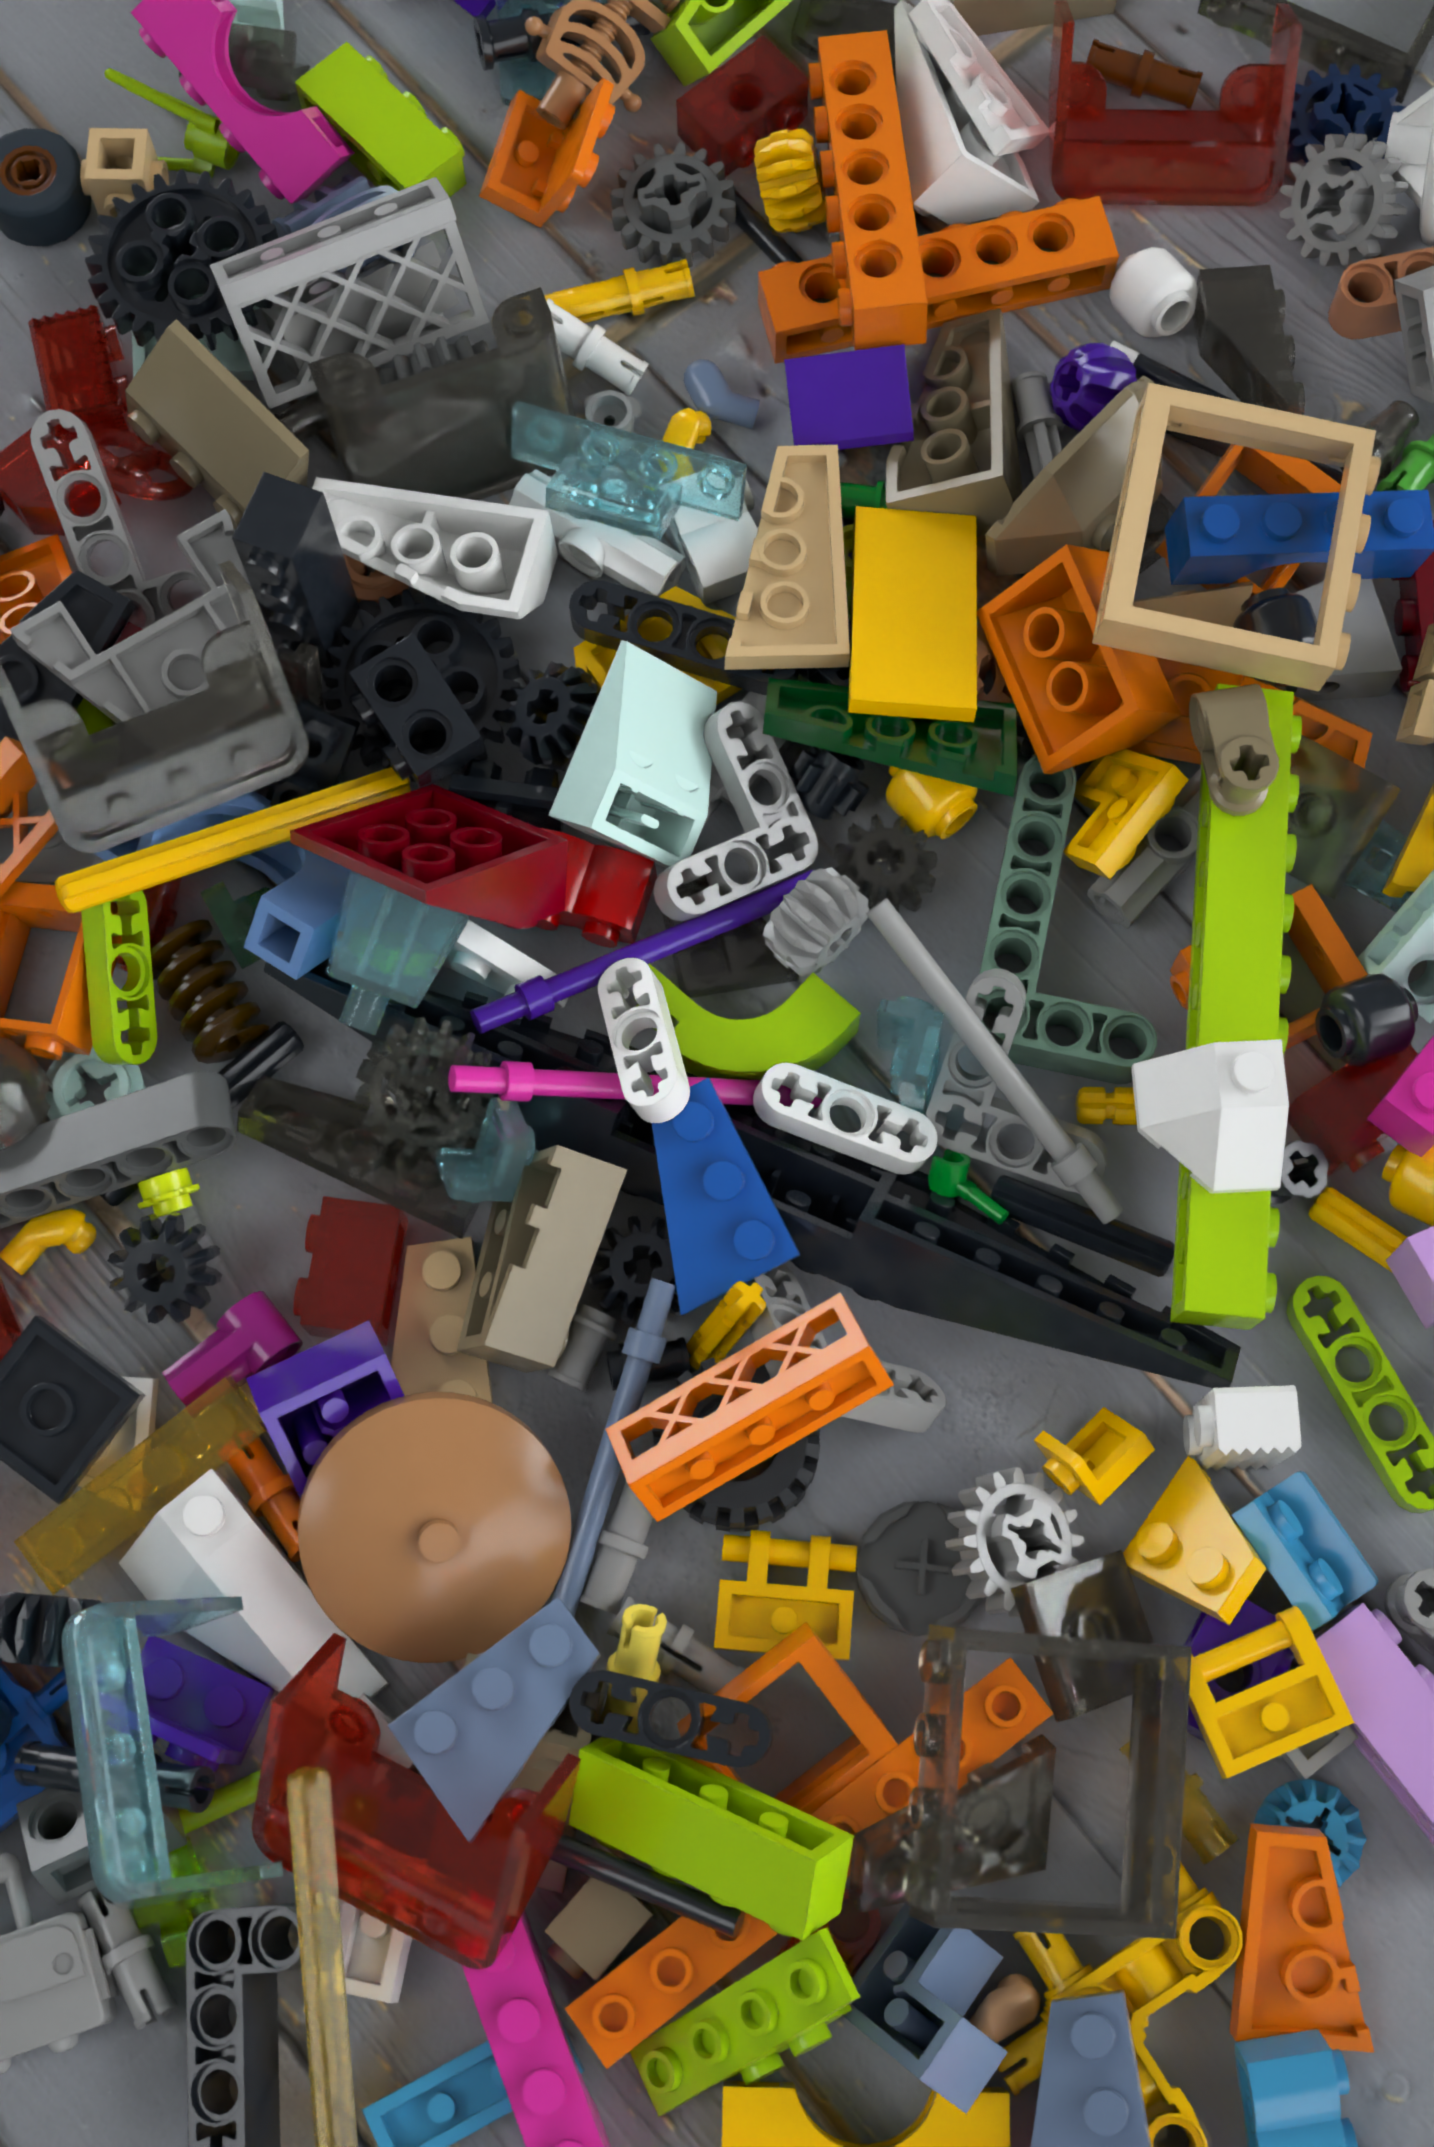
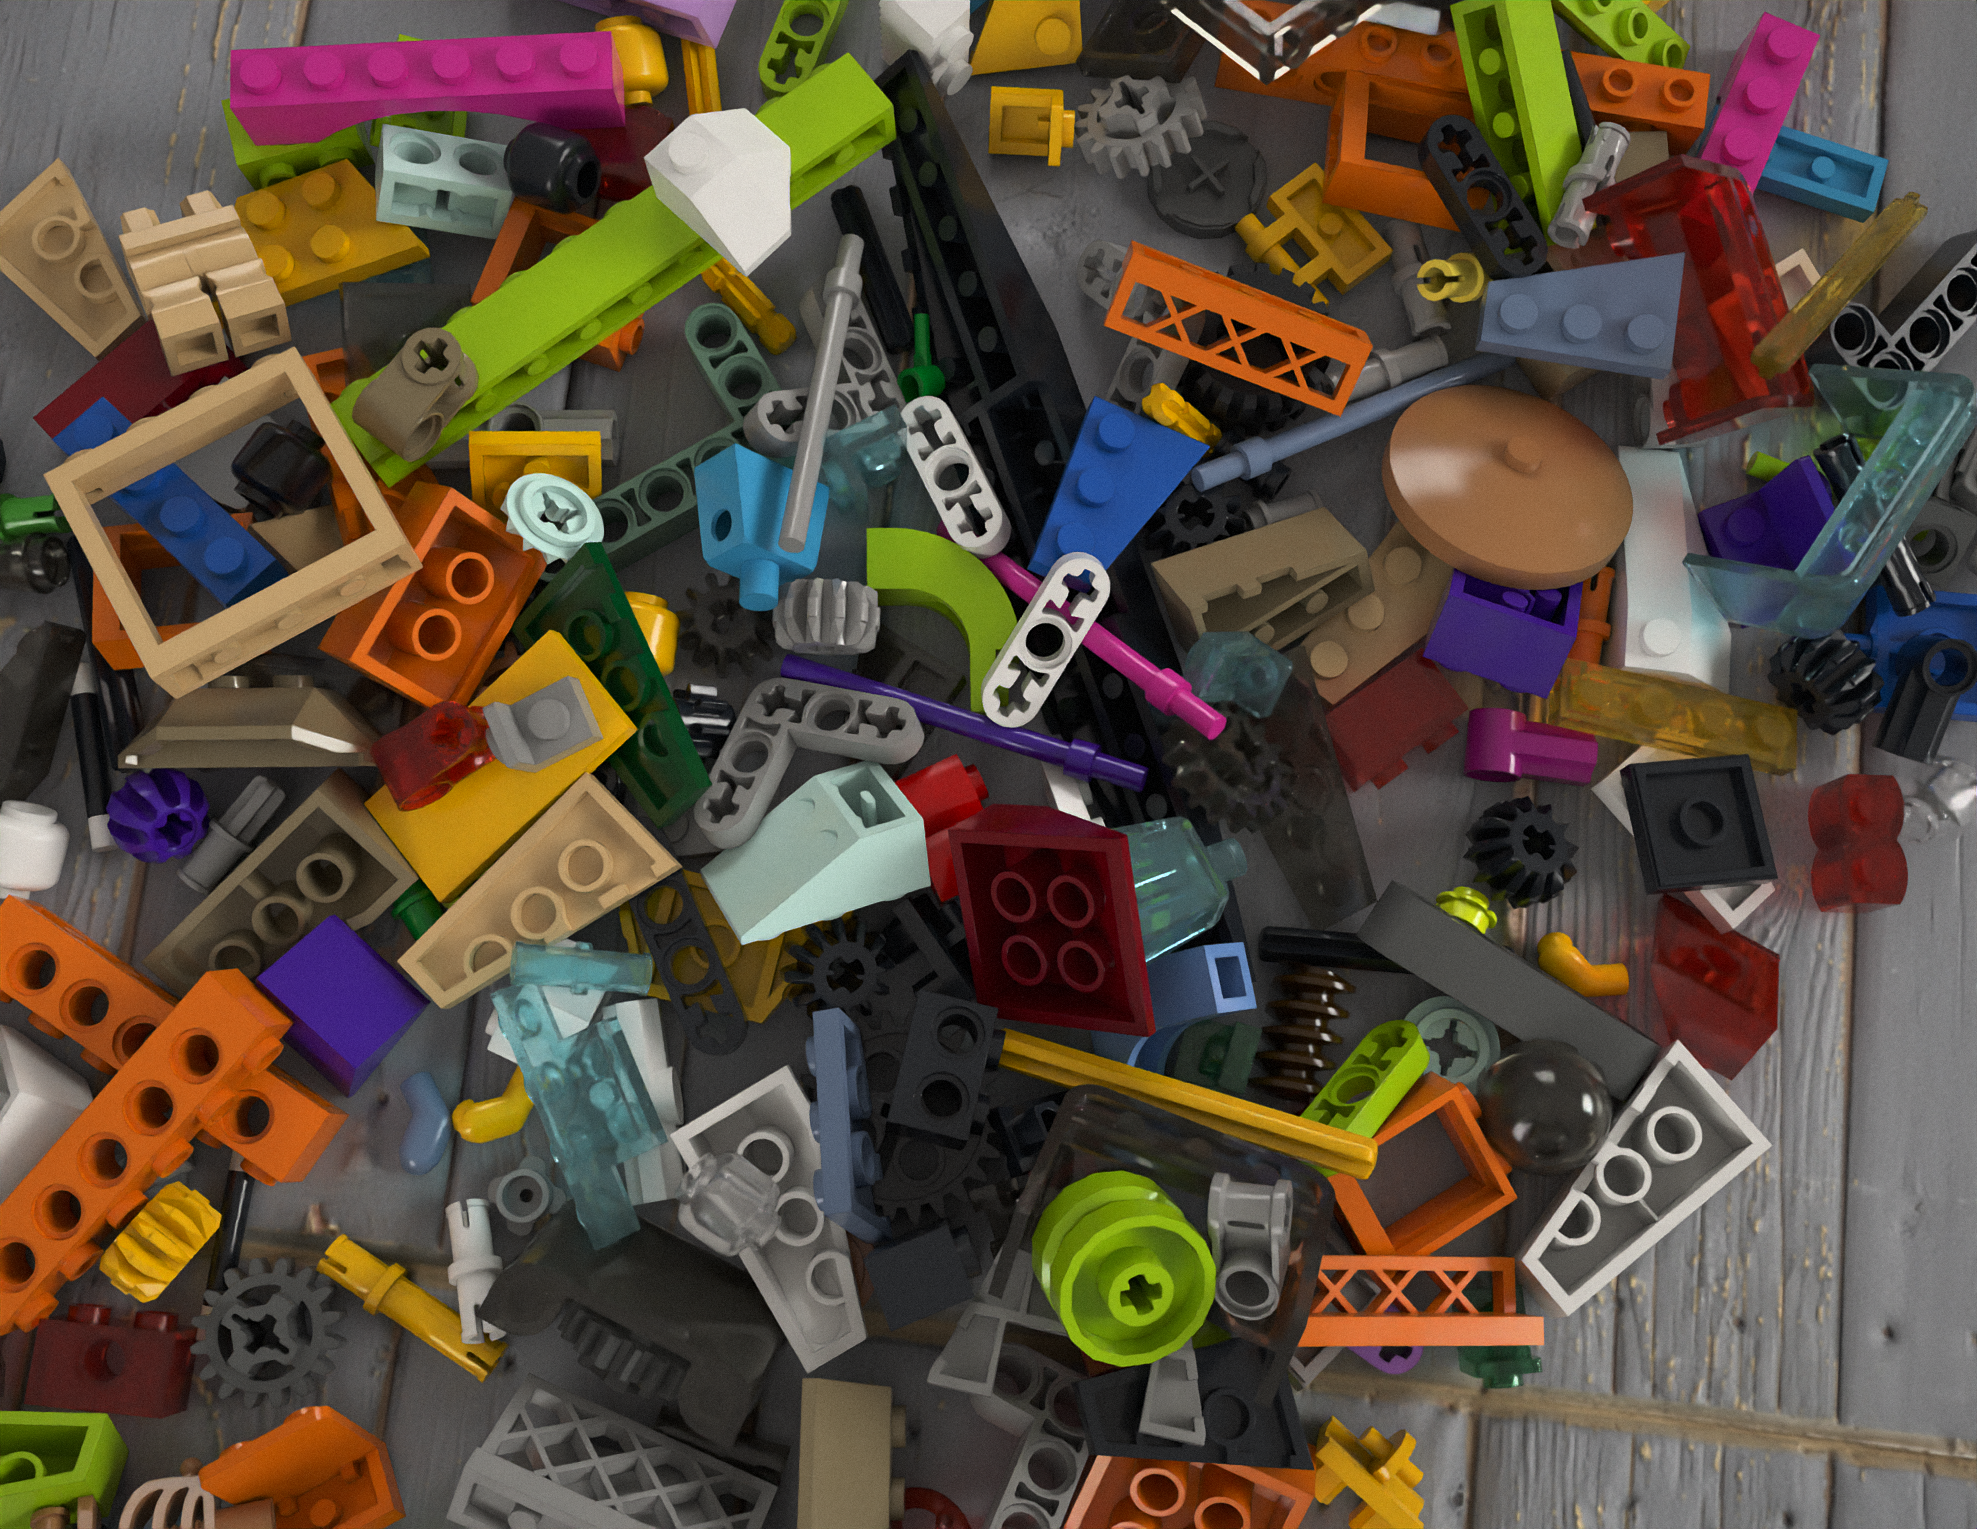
camera: 140 degrees left, 5 degrees up
none -> clear red piece [369,701,496,812]
none -> light grey bracket [483,676,604,773]
none -> light aqua gear [500,473,604,565]
none -> clear light blue pin [510,941,653,996]
none -> clear head [675,1151,781,1257]
none -> dark azure torso [694,443,829,611]
none -> sand blue wing [806,1007,893,1244]
none -> lime wheel [1032,1170,1216,1367]
none -> light grey piece [1207,1172,1293,1320]
none -> light grey pin [1547,122,1631,249]

